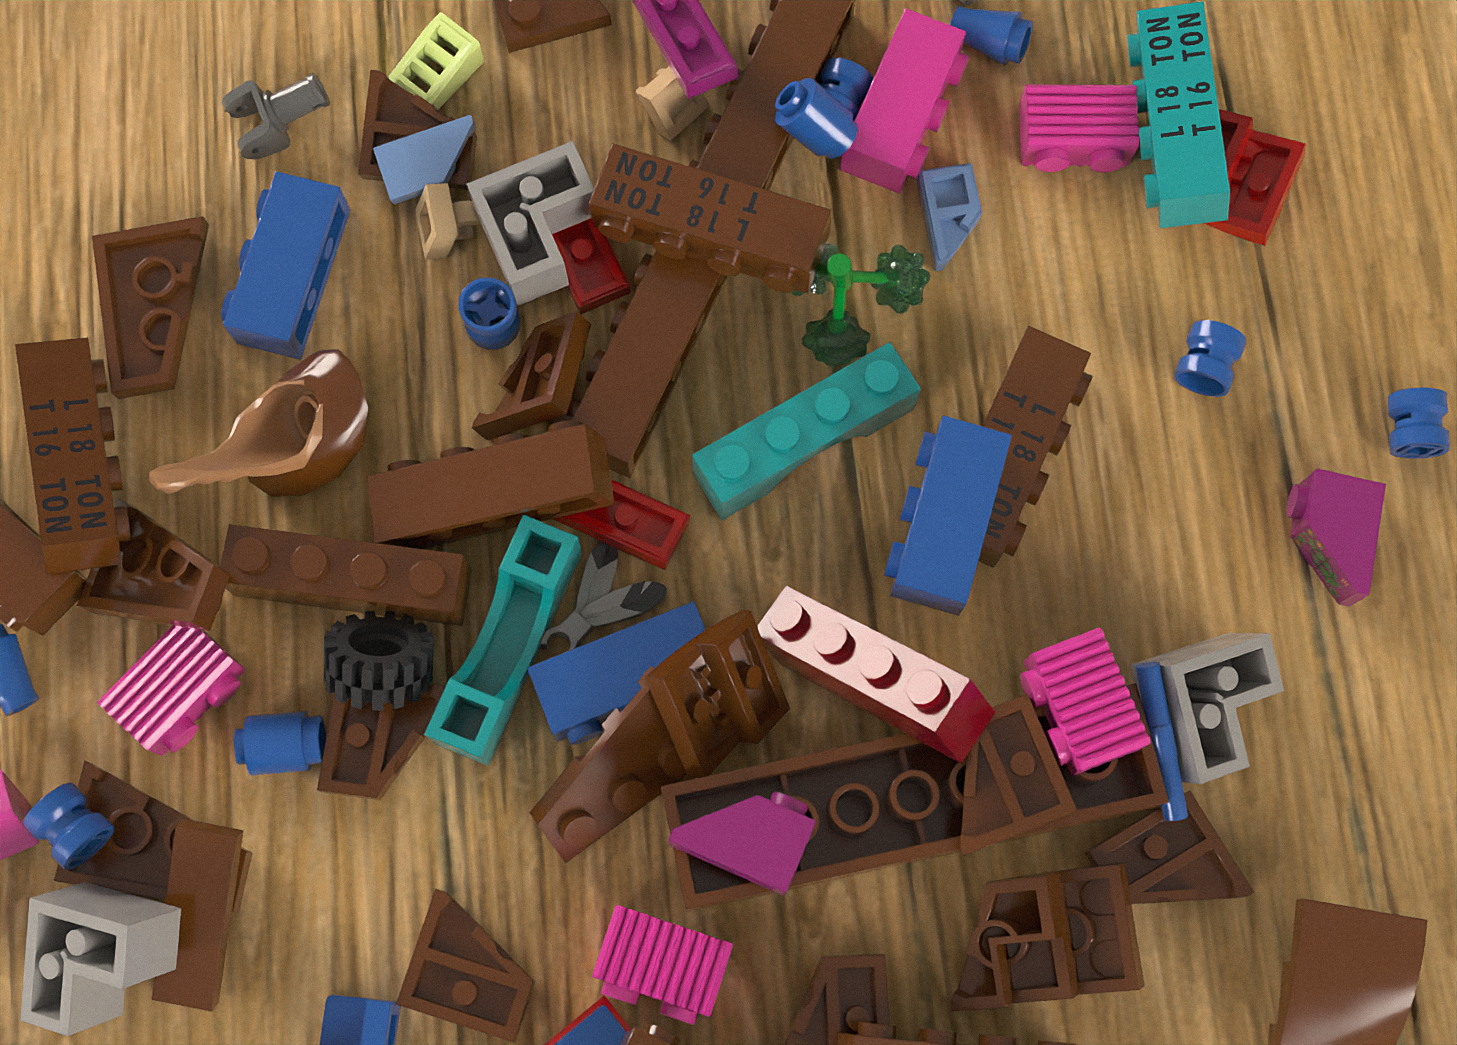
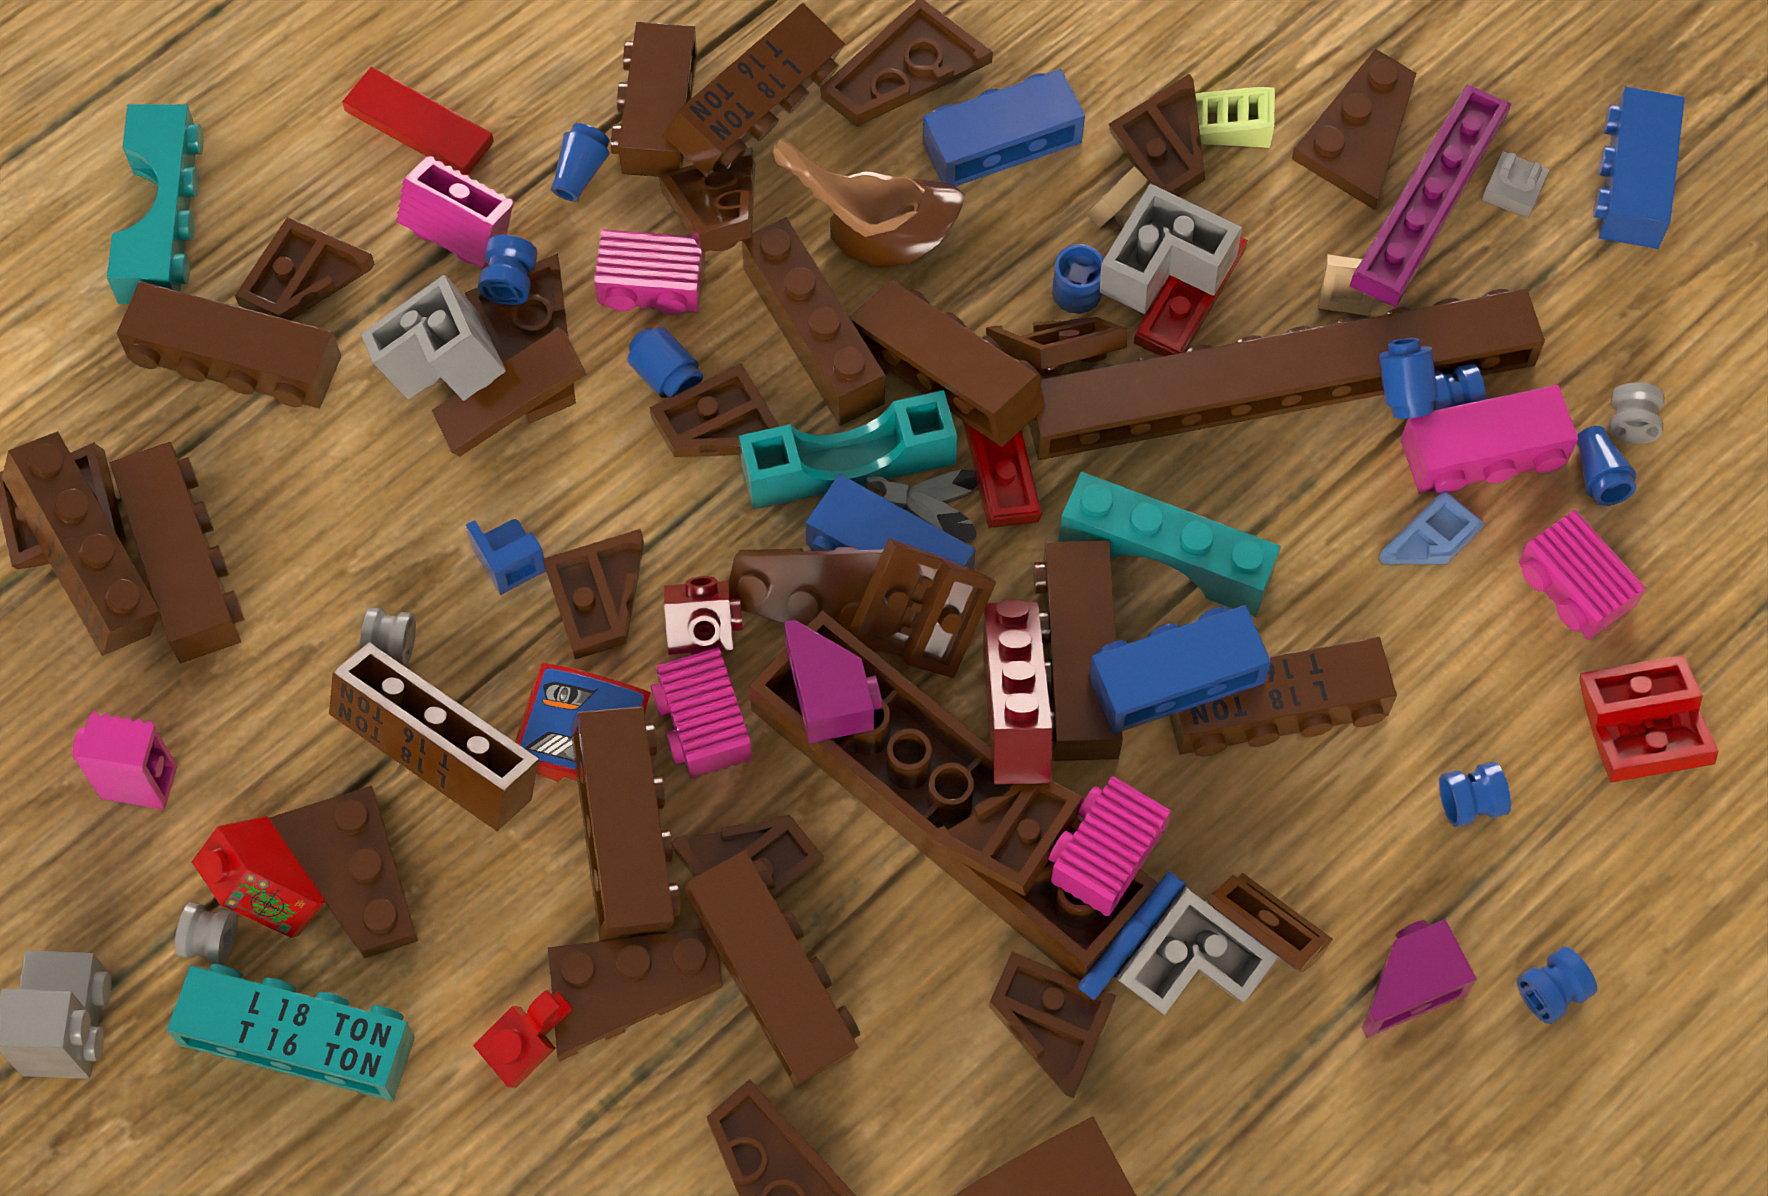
camera: 55 degrees right, 10 degrees down
dark grey piece [222,72,330,160] -> none
black tyre [324,611,434,710] -> none
medium blue tile [373,115,476,204] -> none
reddish brown brick [589,143,831,294] -> none
clear green plant [791,243,931,367] -> none
reddish brown slope [950,862,1145,1012] -> none
teal brick [1127,1,1230,228] -> none
none -> dark red brick [664,576,743,655]
none -> reddish brown brick [1034,540,1123,761]
none -> reddish brown slope [1207,873,1333,972]

